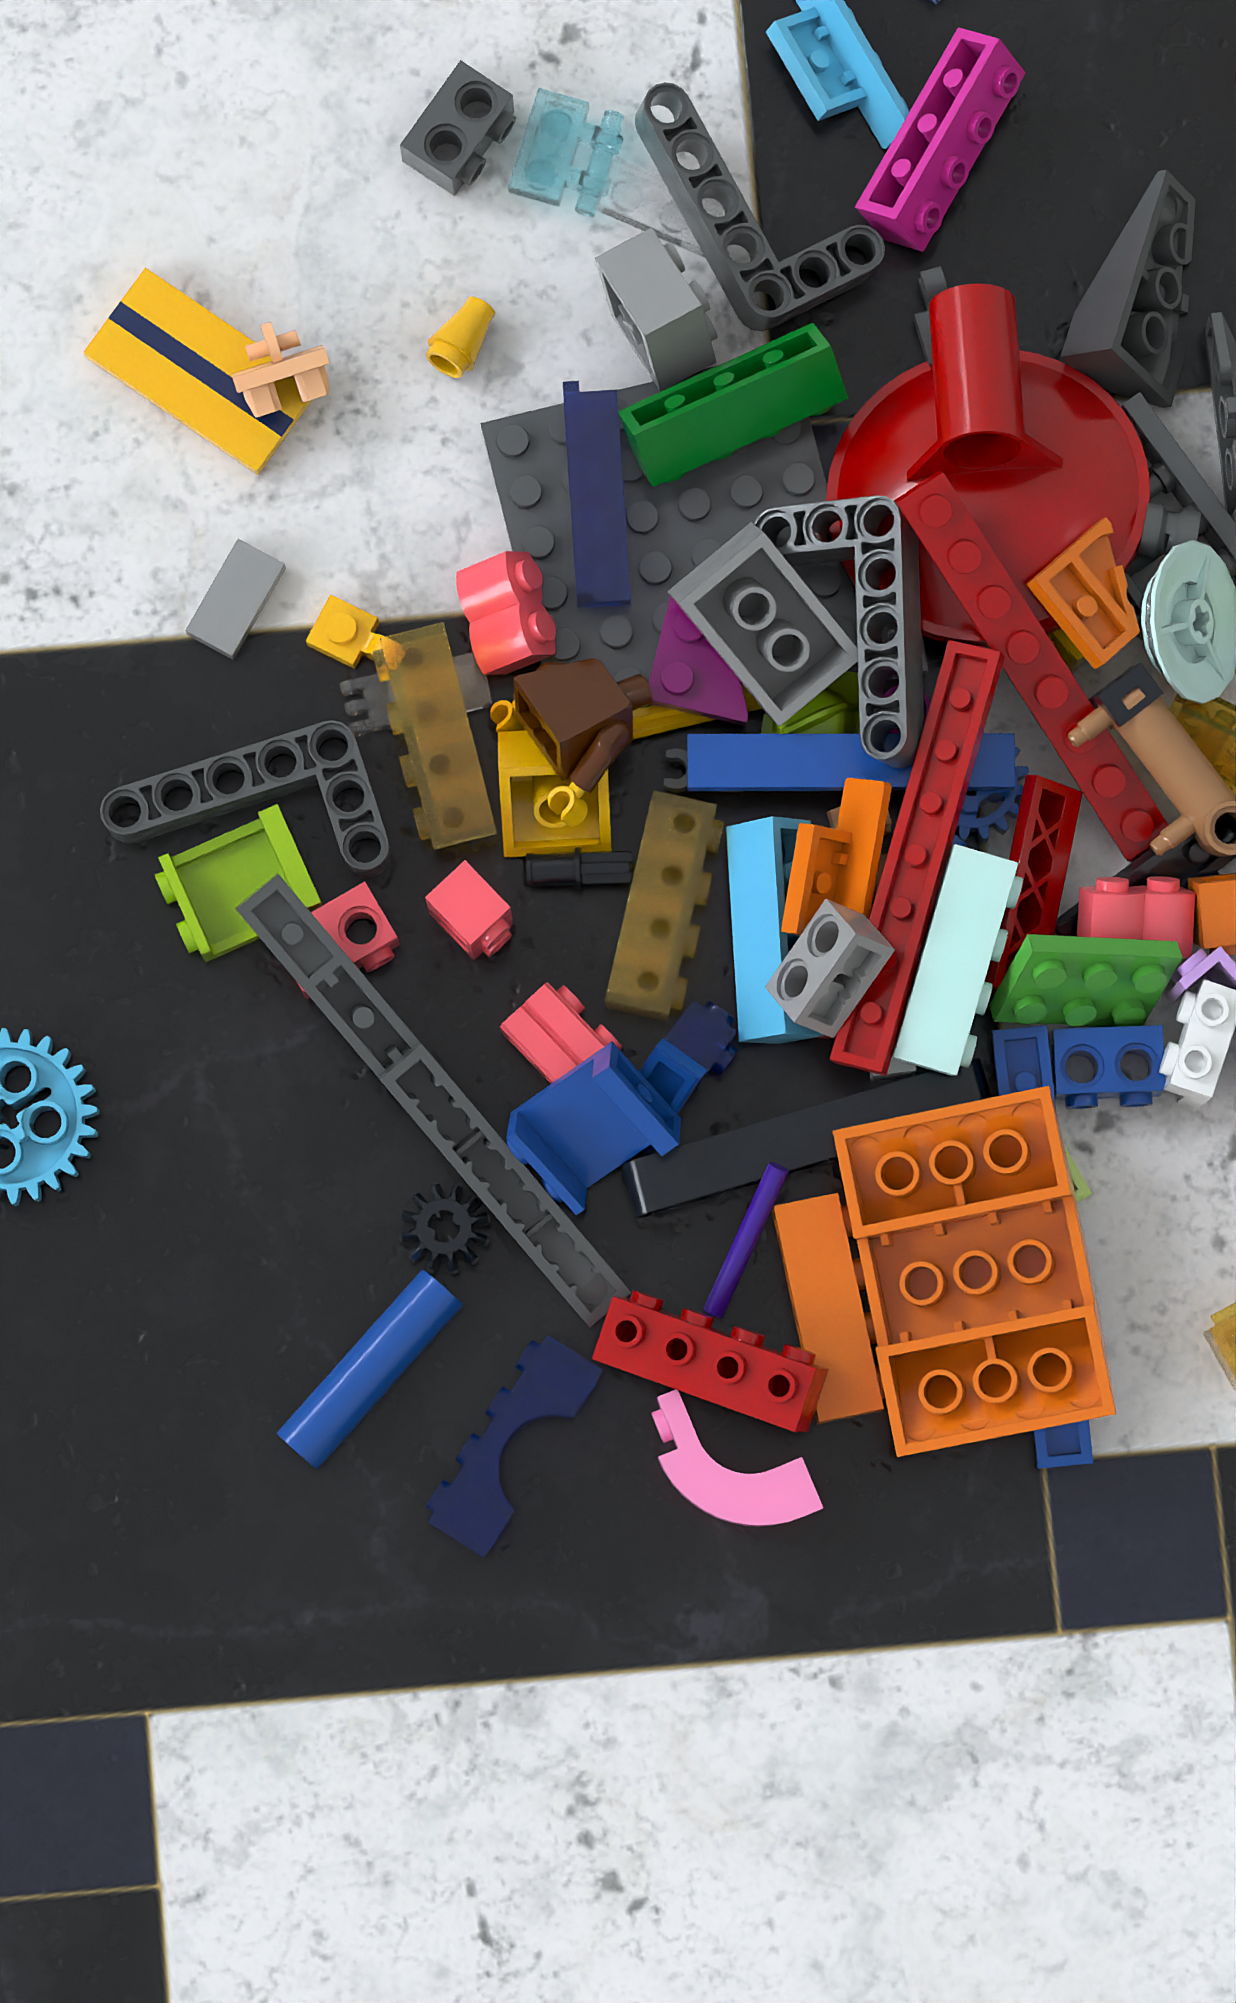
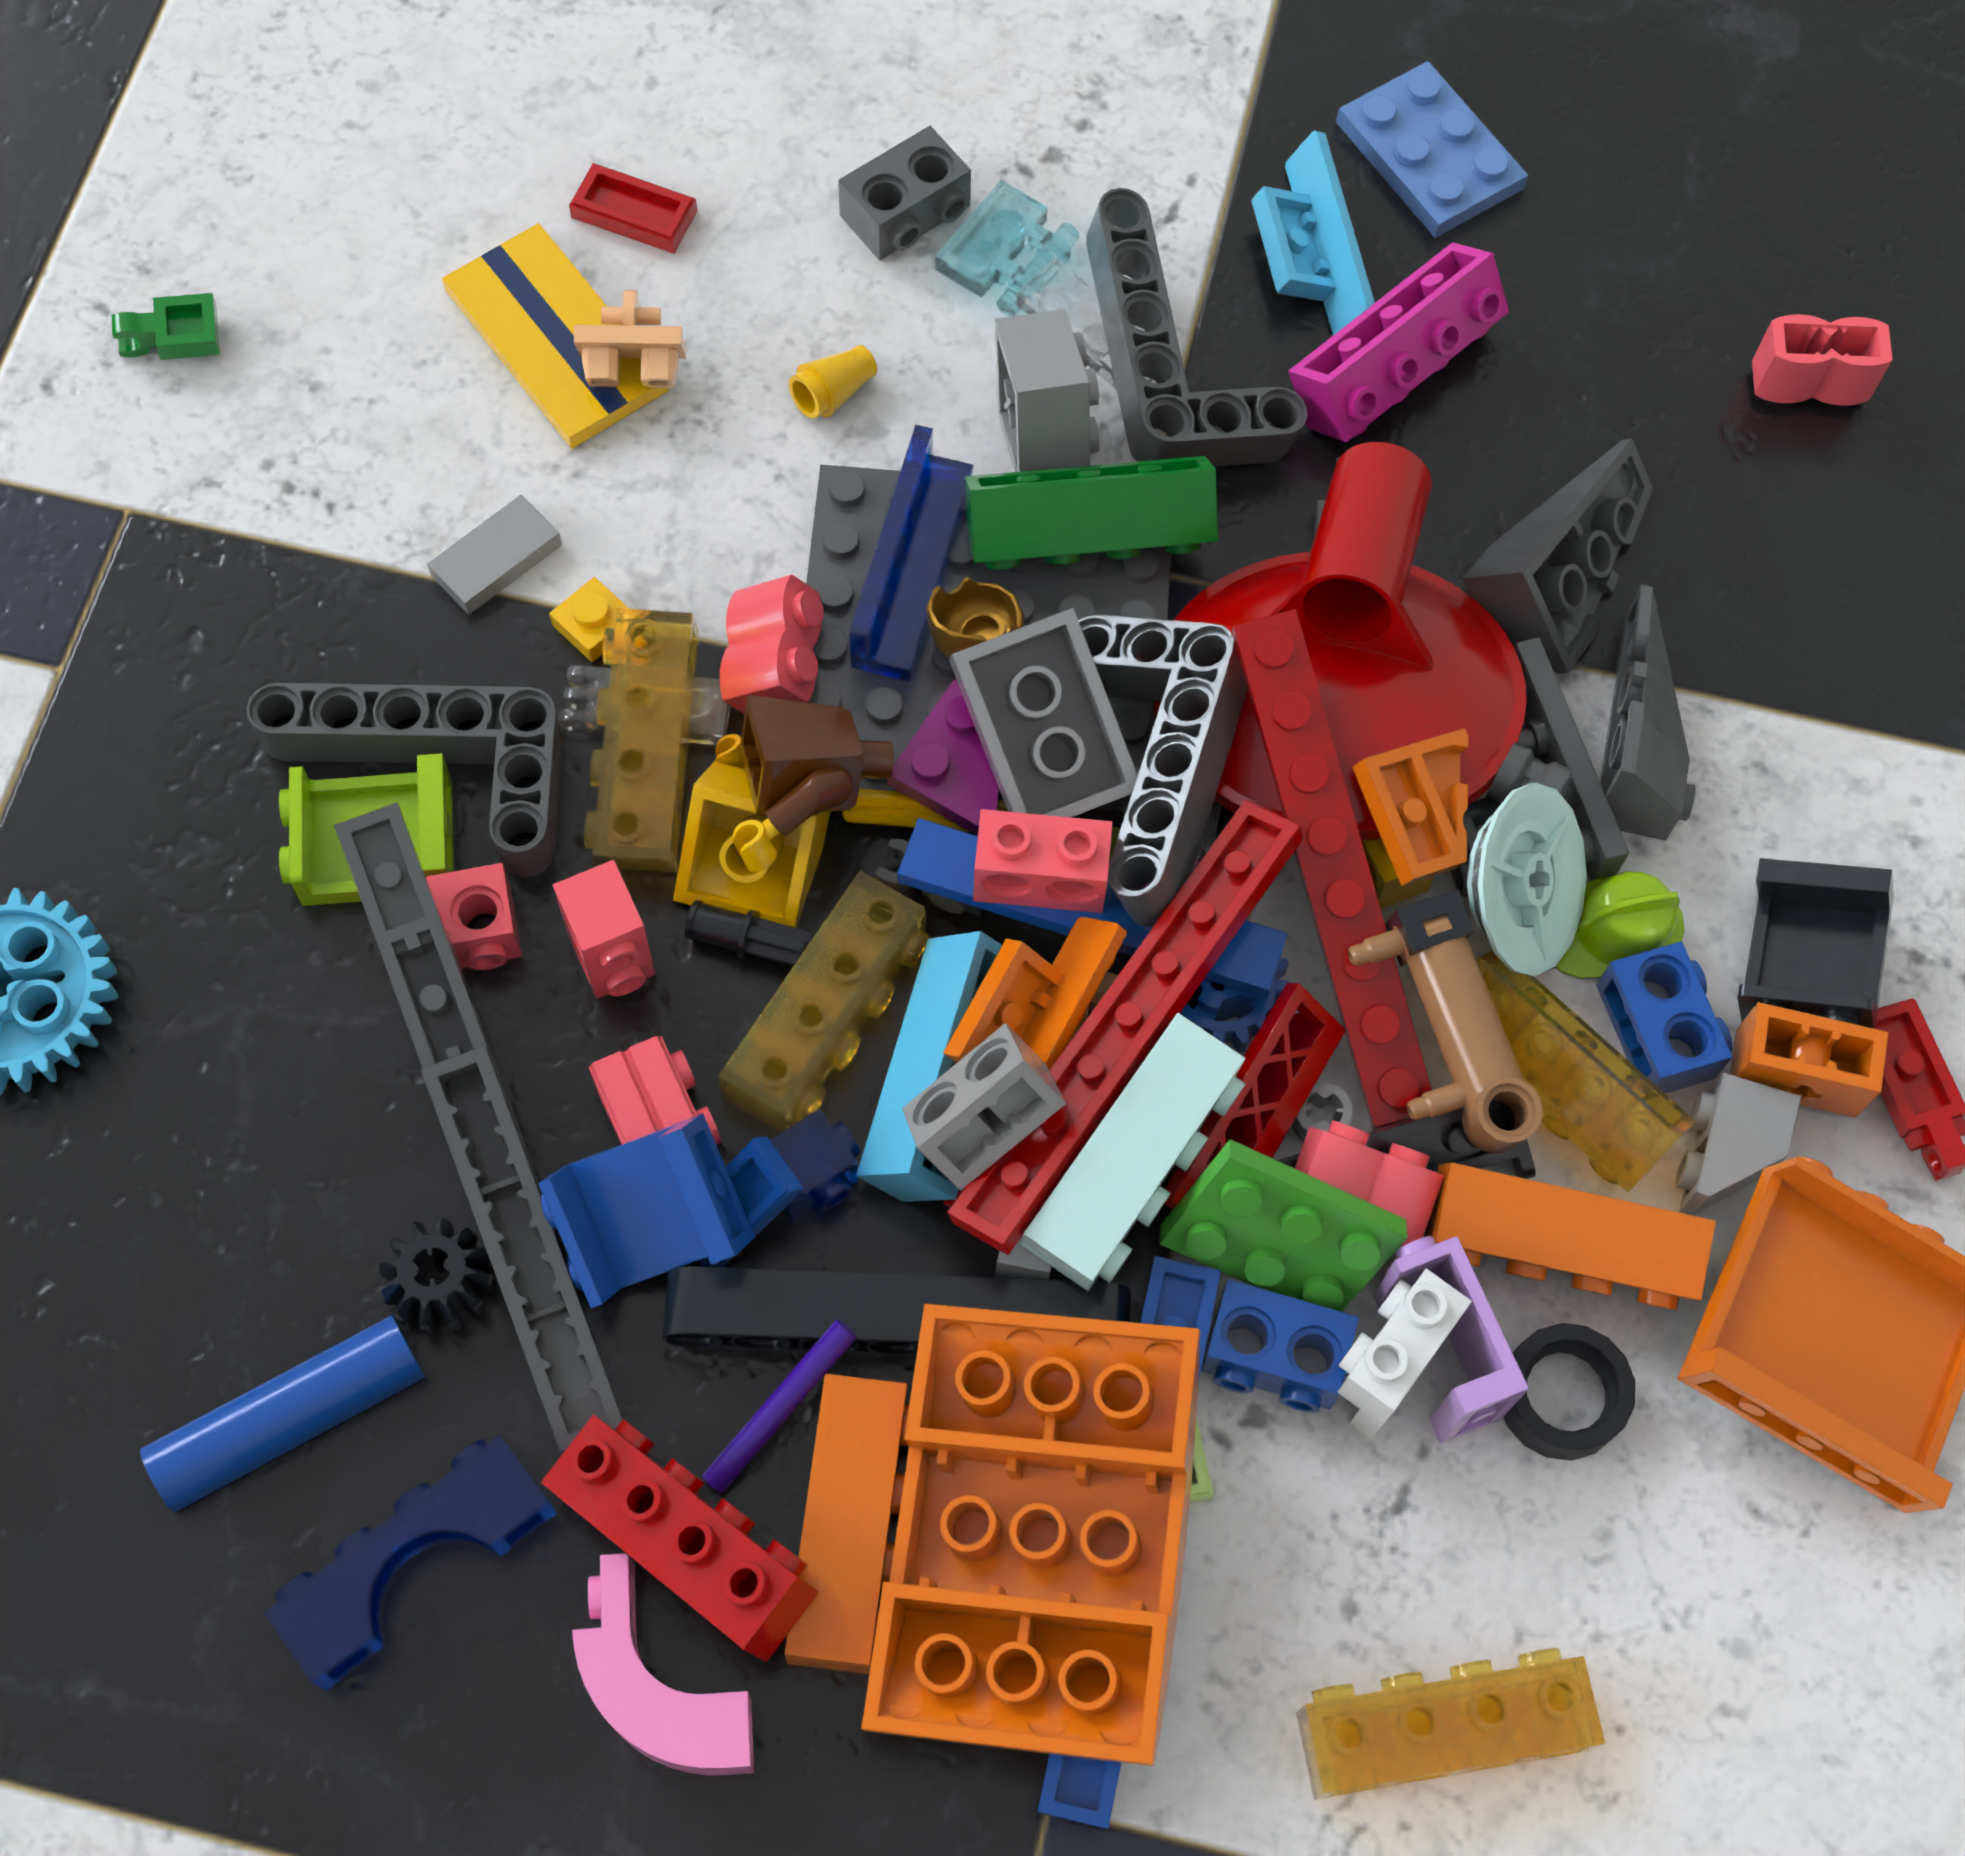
camera: 15 degrees right, 15 degrees down
none -> red tile [569,163,698,254]
none -> pearl gold hair [926,577,1024,659]
none -> coral brick [973,809,1112,913]
none -> light grey bush [1292,1082,1354,1141]

